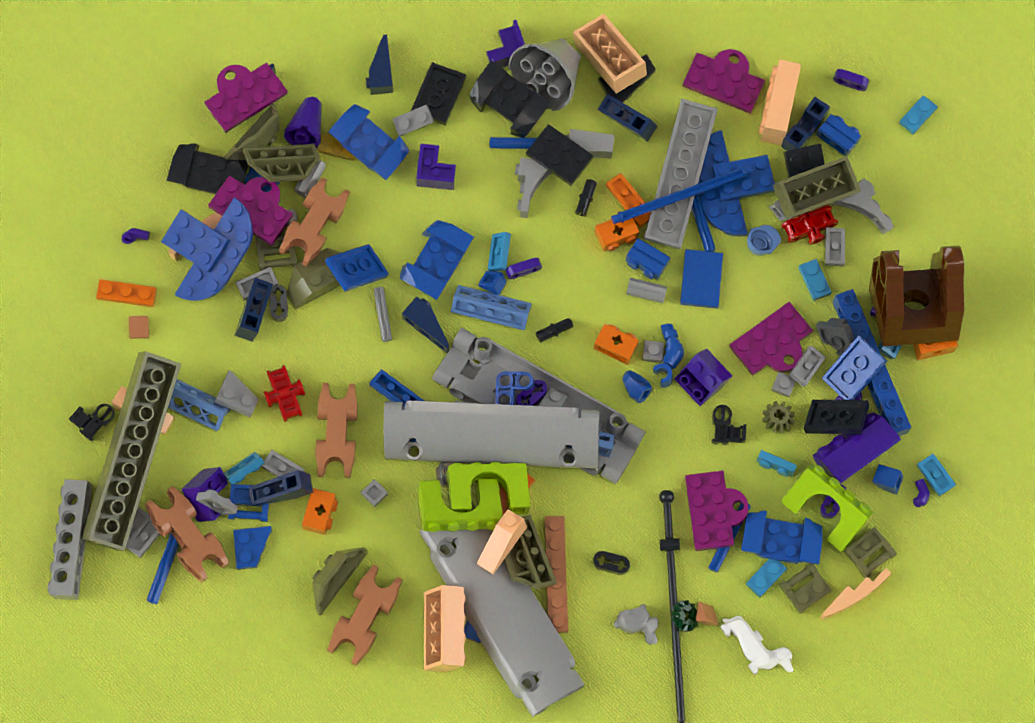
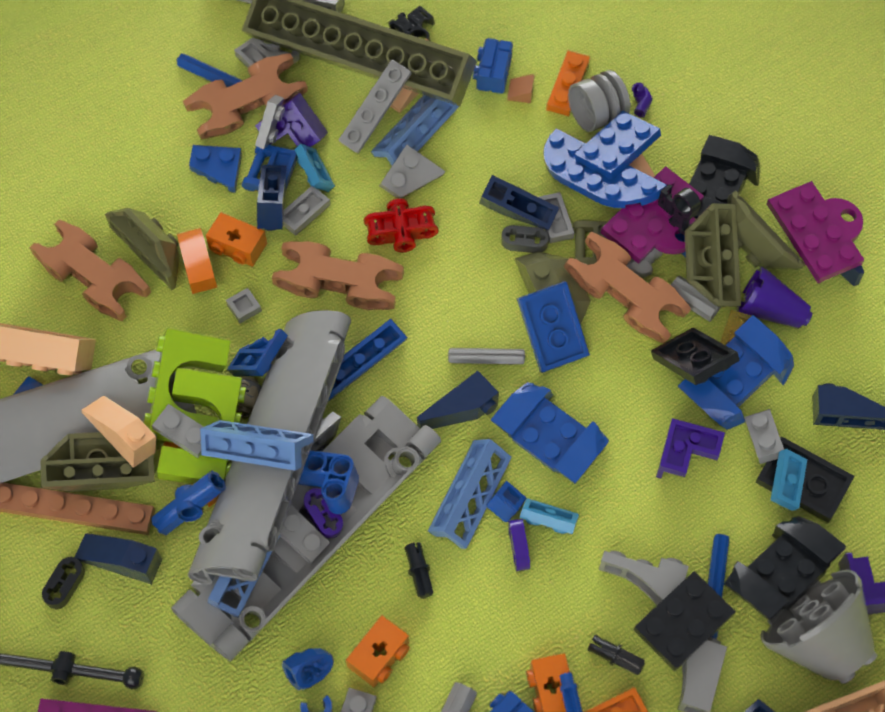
camera: 105 degrees right, 10 degrees down
none -> dark blue slope [74,533,162,585]
none -> light grey plate [152,404,203,458]
none -> blue piece [152,470,226,535]
none -> orange slope [177,228,217,294]
none -> medium blue fence [200,420,313,471]
none -> blue wing [227,329,288,376]
none -> light grey bracket [339,60,412,153]
none -> blue brick [473,38,513,94]
none -> light grey wheel [568,70,630,132]
none -> black plate [651,327,740,385]
none -> black piece [658,184,701,235]
none -> dark azure plate [770,449,808,511]

